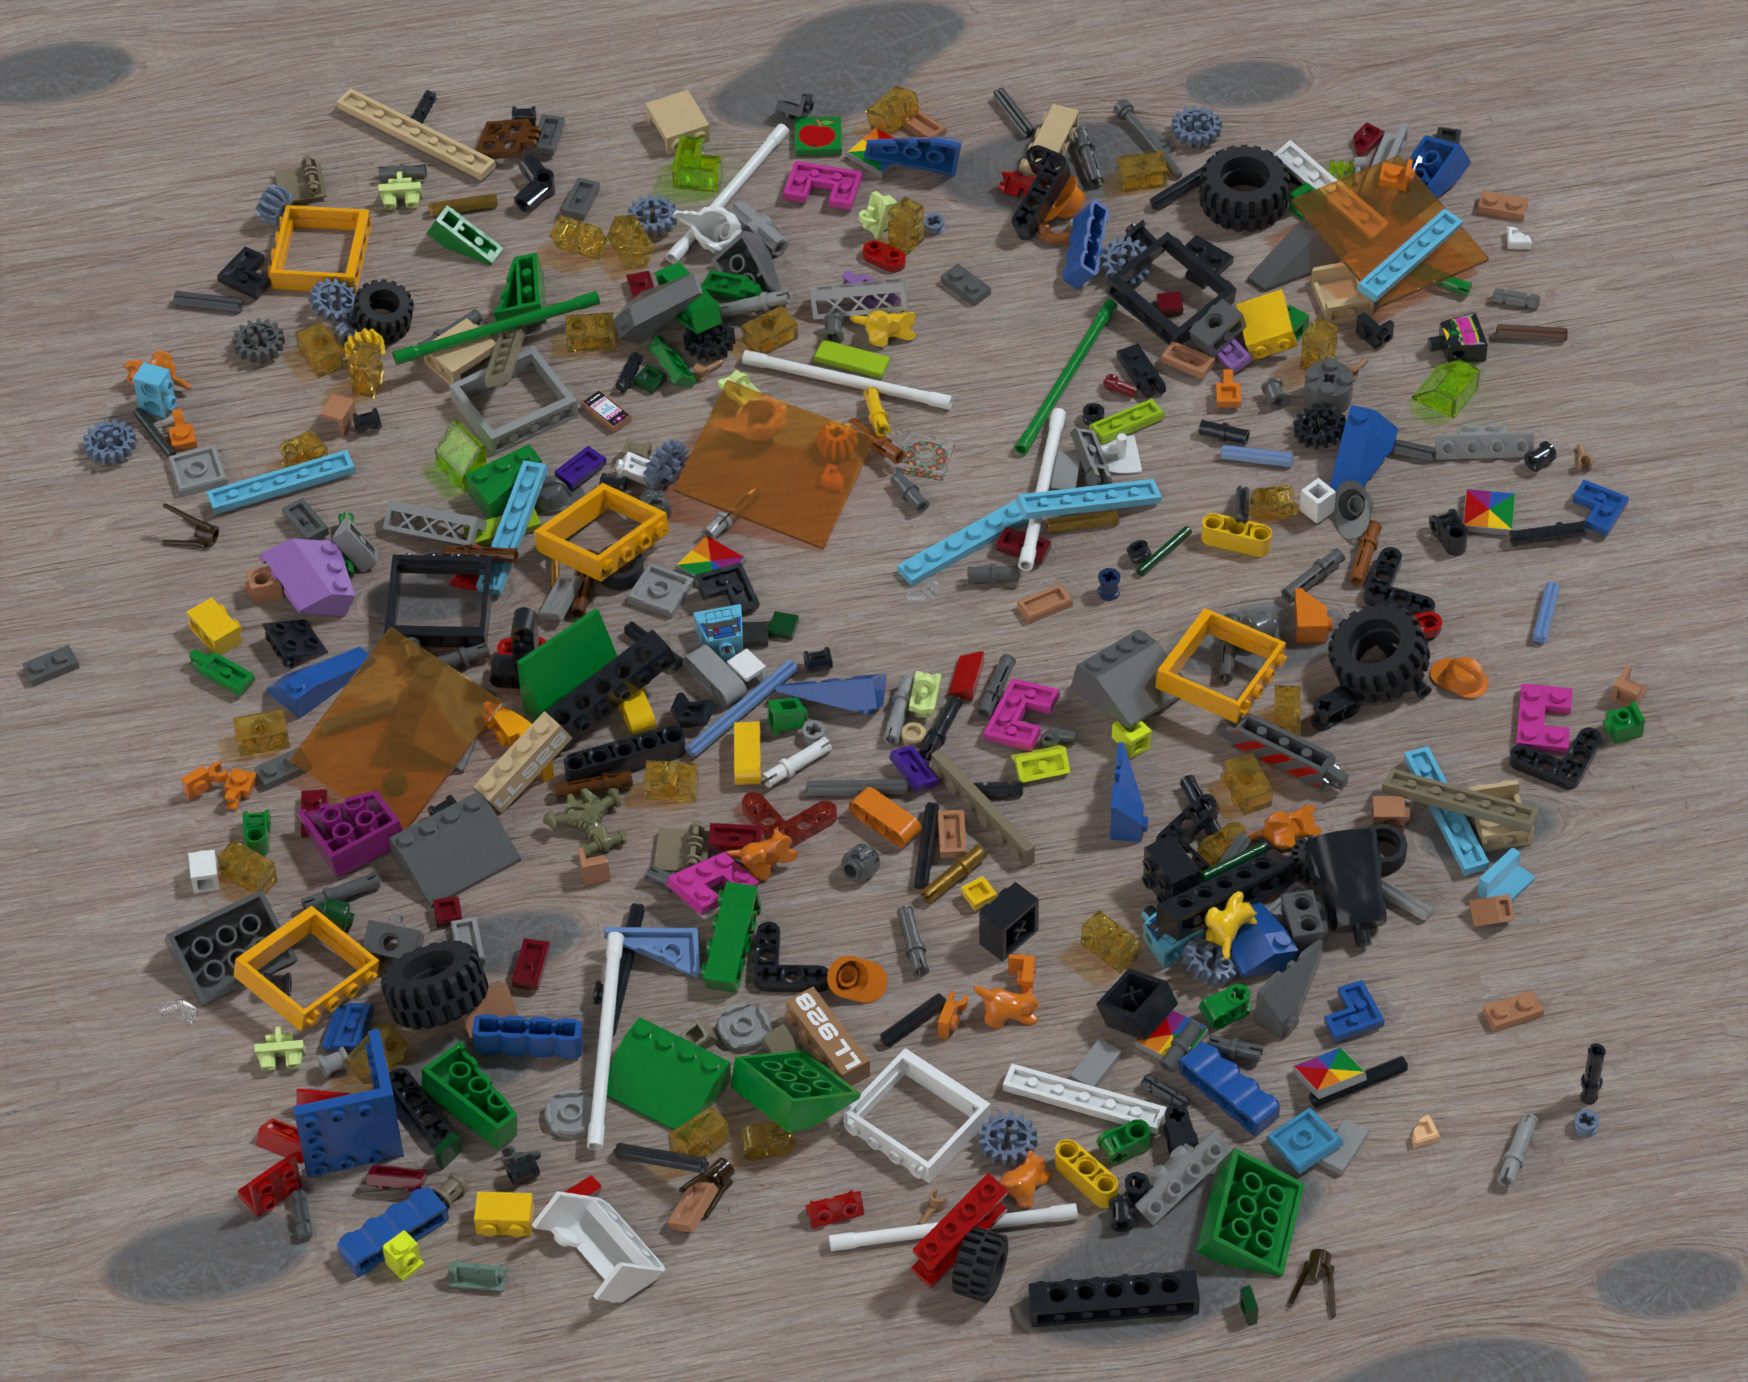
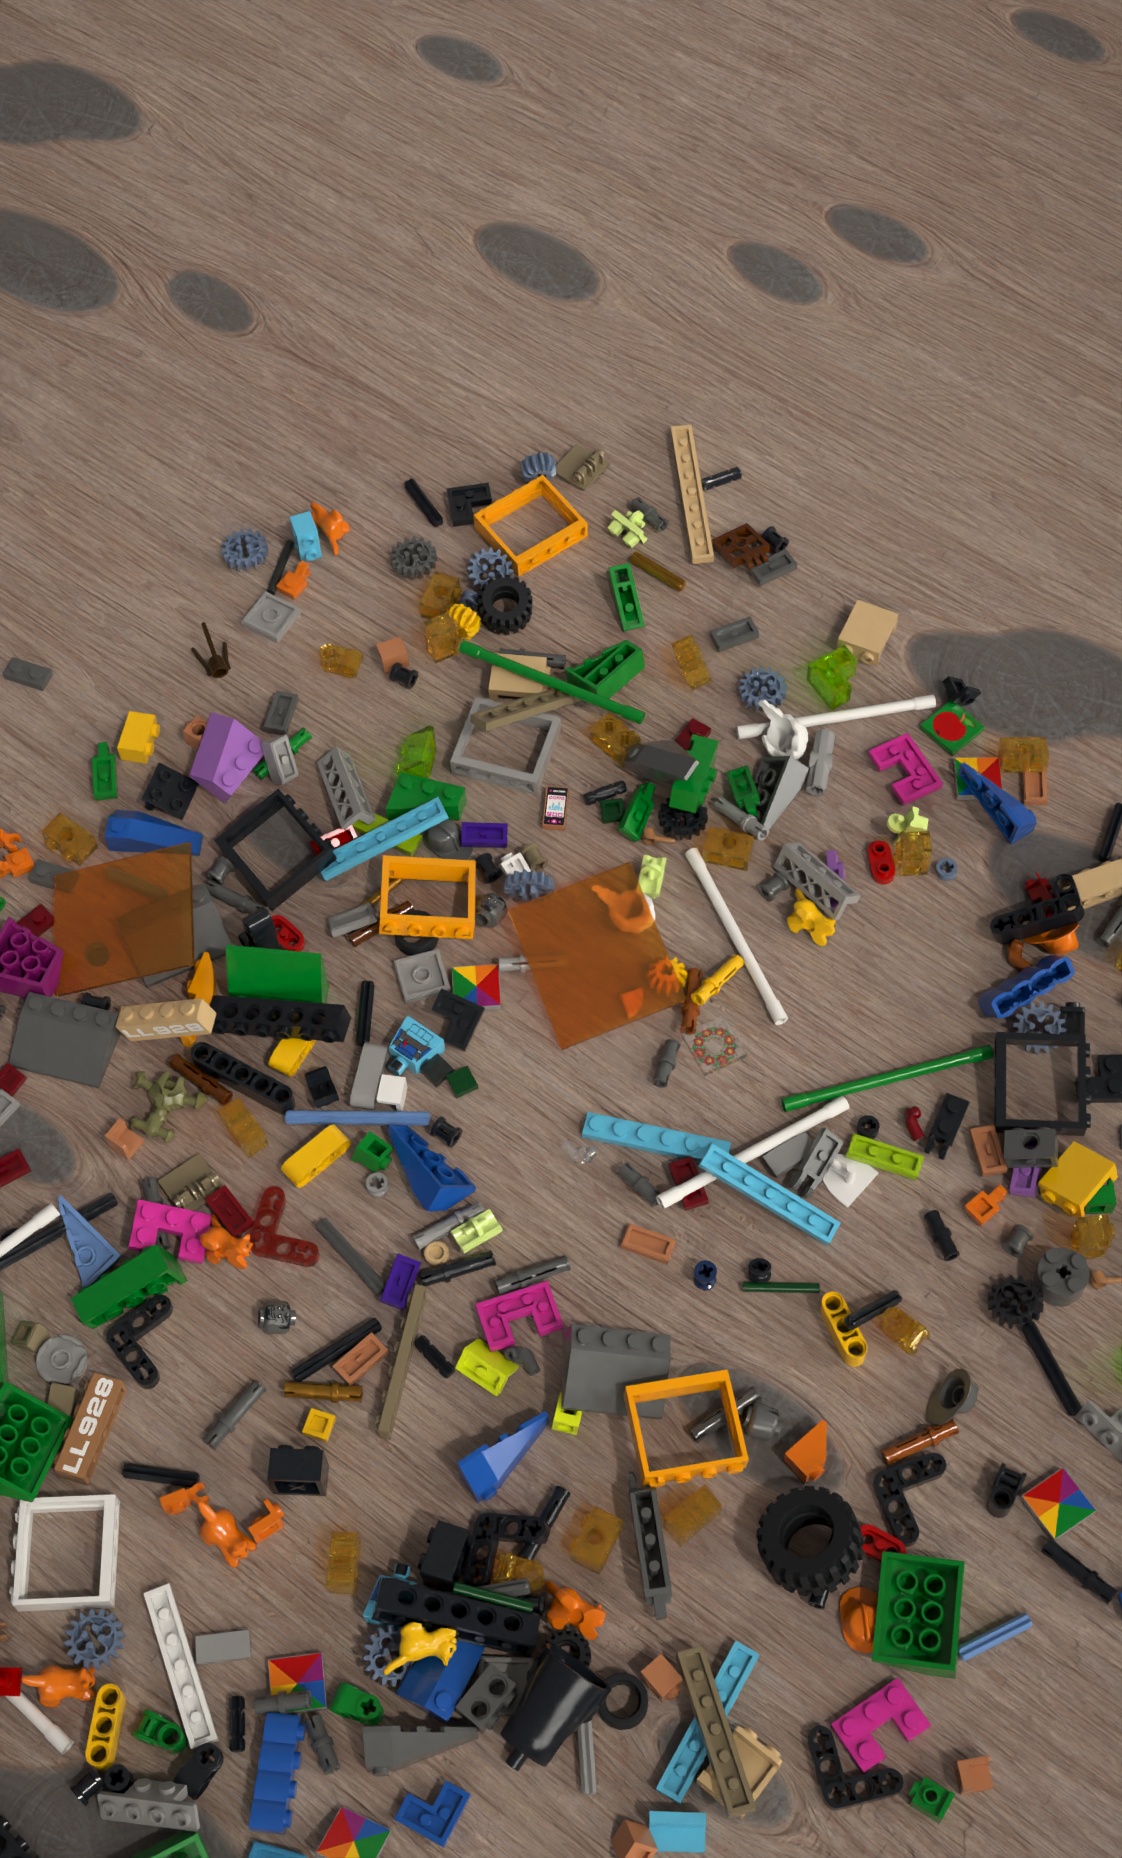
camera: 50 degrees right, 10 degrees up
medium azure plate [206,450,355,515] -> none
reddish brown pin [442,544,519,564] -> none
black piece [514,154,555,213] -> none
clear yellow brick [607,214,654,269] -> none
white pin [761,737,832,788] -> none
lime tile [814,339,890,379] -> none
orange piece [827,955,888,1003] -> none
orange beam [848,787,922,848] -> none
dark grey plate [941,264,991,306] -> none
red slope [948,651,984,701] -> none
pearl gold axle [1046,510,1119,533] -> none
black brick [1096,968,1178,1040] -> none
dark red tile [1156,291,1184,316] -> none
medium blue axle [1221,445,1294,467] -> none
dark grey pin [1281,548,1345,602] -> none
white brick [1299,478,1336,524] -> none
black piece [1311,686,1360,730] -> none
blue wedge [1330,405,1398,491] -> none
none -> green slope [872,1551,965,1679]

